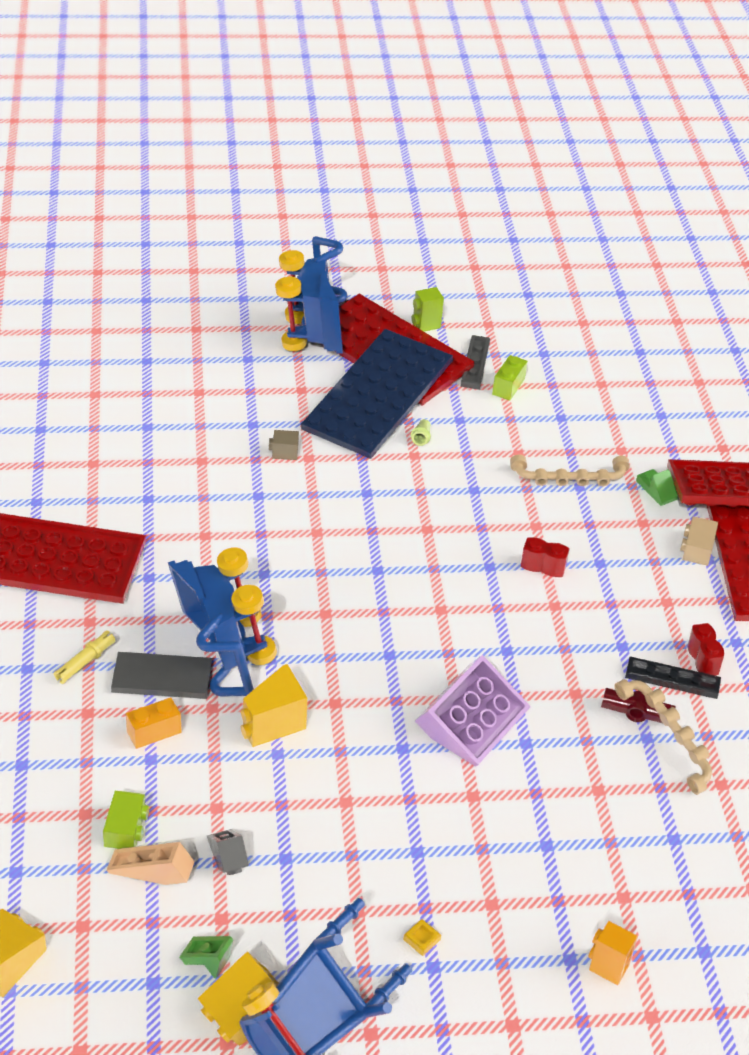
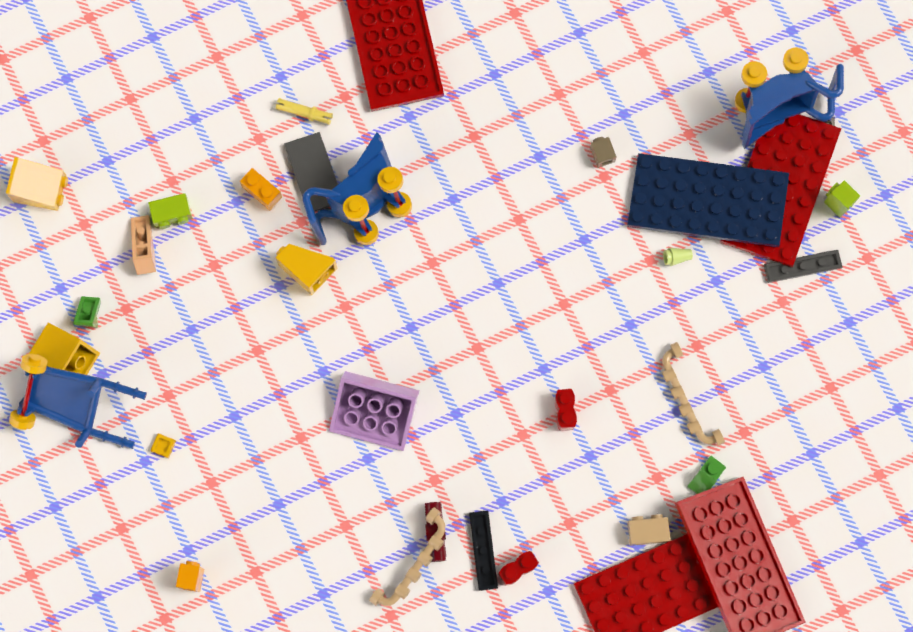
camera: 70 degrees right, 35 degrees up
slope [207,829,249,875] -> none
lime brick [492,355,528,401] -> none

